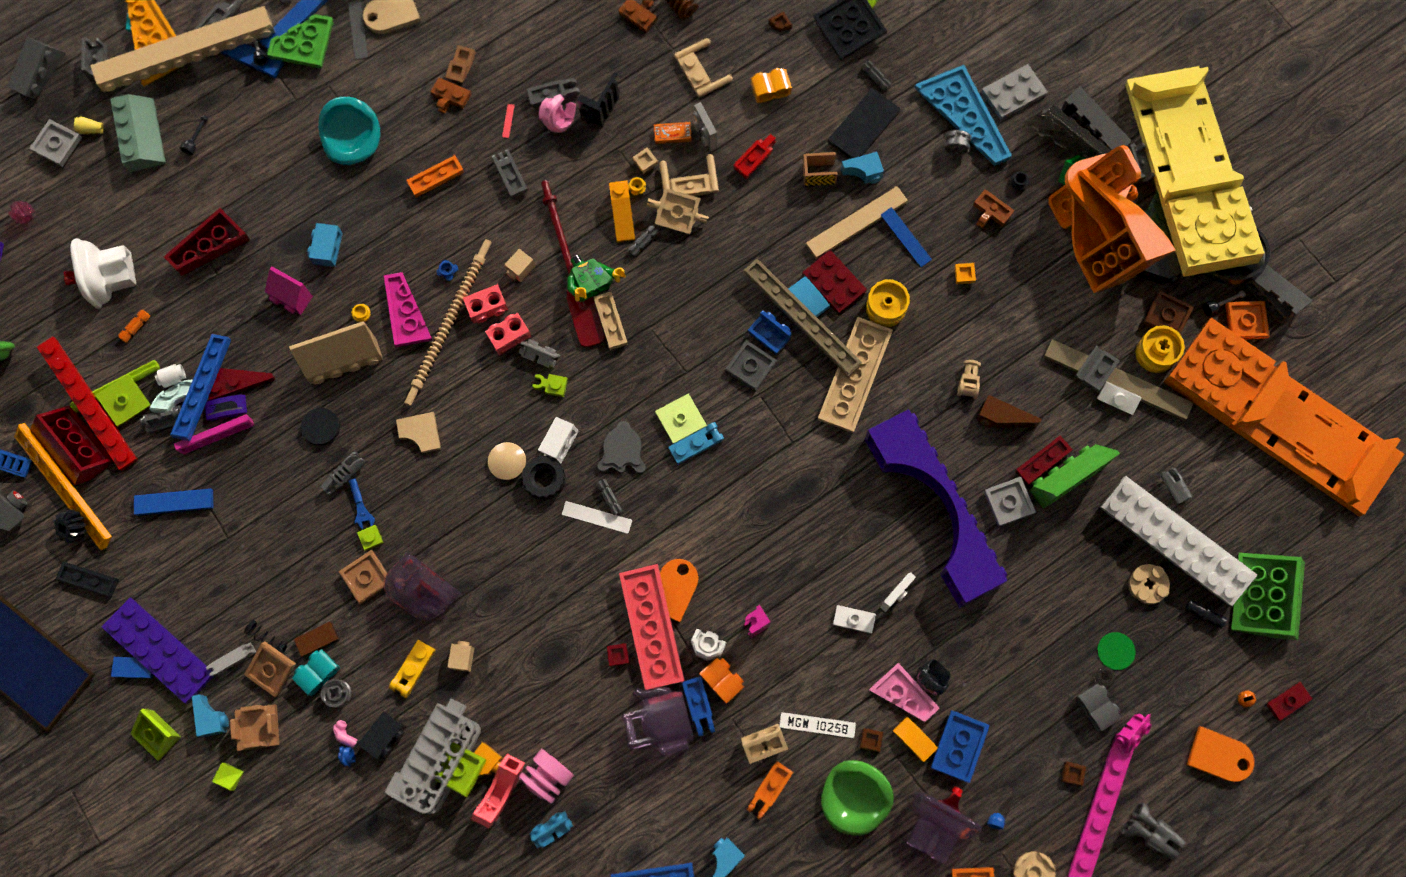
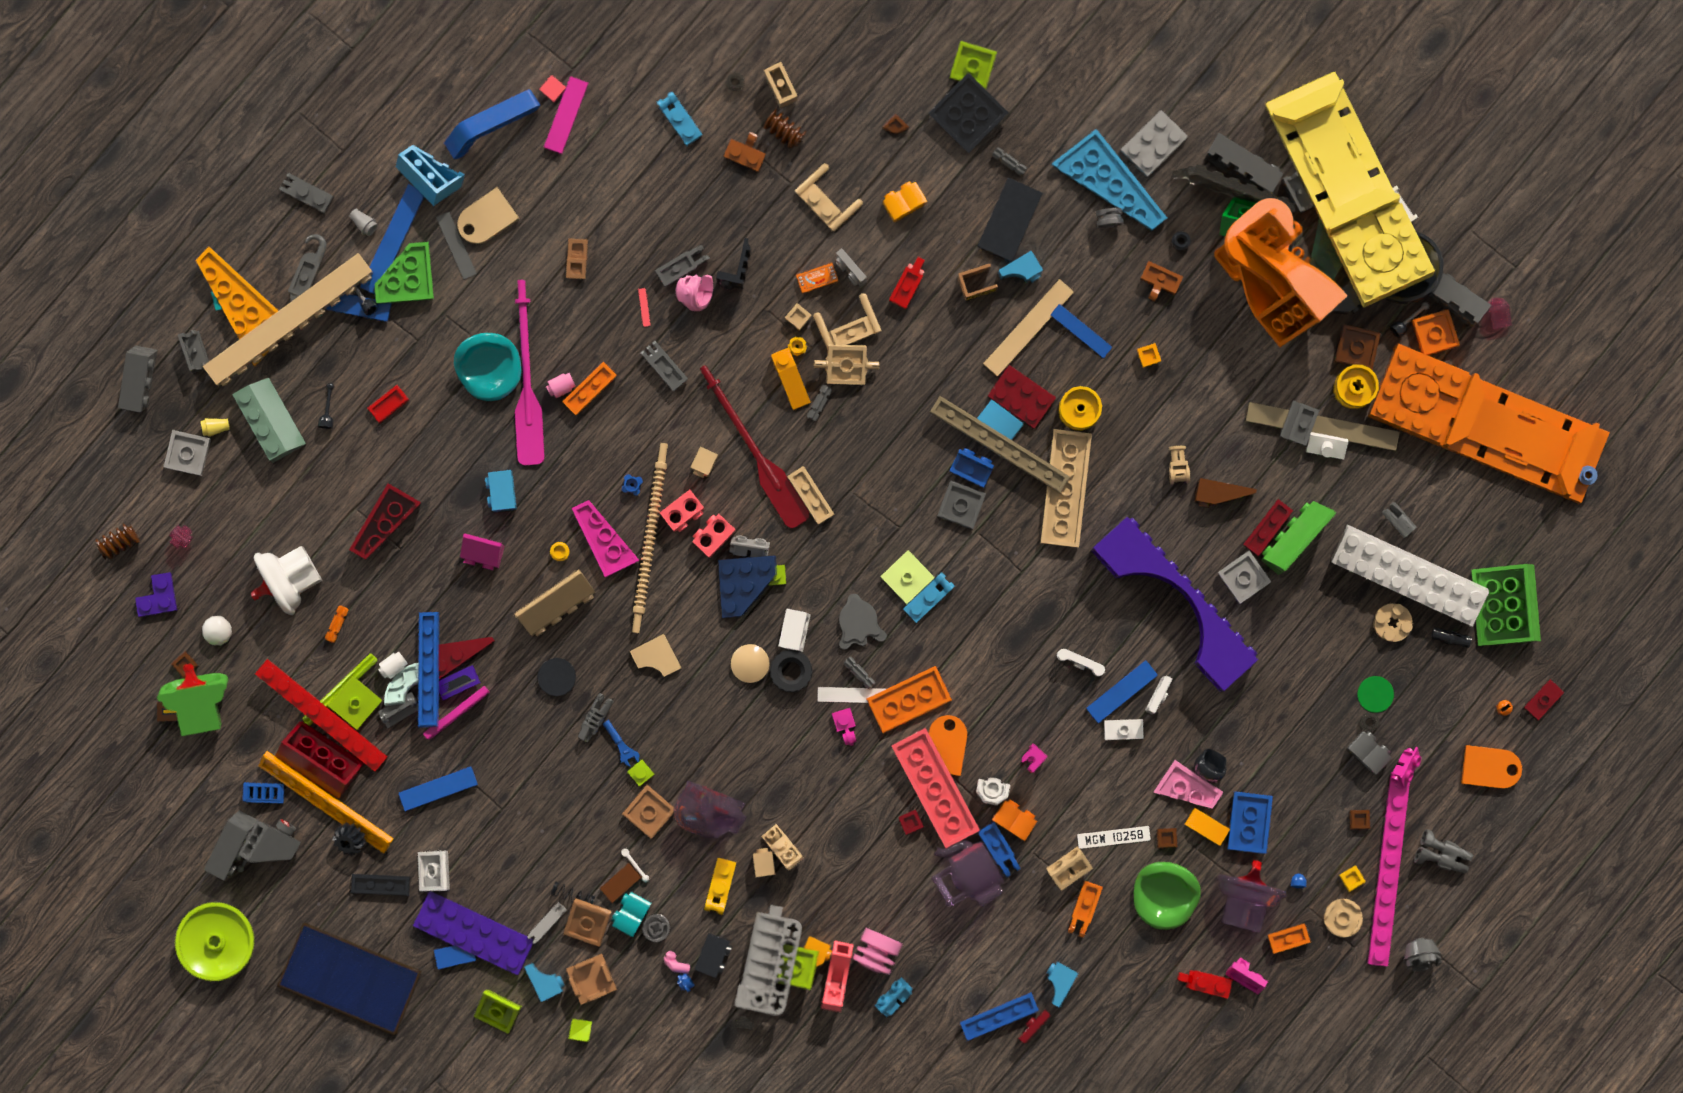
camera: 20 degrees left, 10 degrees up
dark orange plate [430,78,471,114] -> none
green torso [567,255,626,303] -> none
none -> white hair [202,616,232,645]
none -> red tile [367,385,409,424]
none -> white slope [418,851,450,891]
none -> dark pink piece [515,280,545,465]
none -> bright pink brick [546,373,576,398]
none -> white hinge [621,849,649,882]
none -> dark blue plate [718,556,777,618]
none -> tan slope [762,824,804,870]
none -> dark pink plate [832,708,857,746]
none -> orange tile [866,666,952,733]
none -> white plate [1057,649,1105,676]
none -> blue tile [1086,660,1158,723]
none -> yellow tile [1339,865,1366,892]
none -> clear pink bracket [1488,298,1512,330]
none -> medium blue plate [1578,466,1597,485]

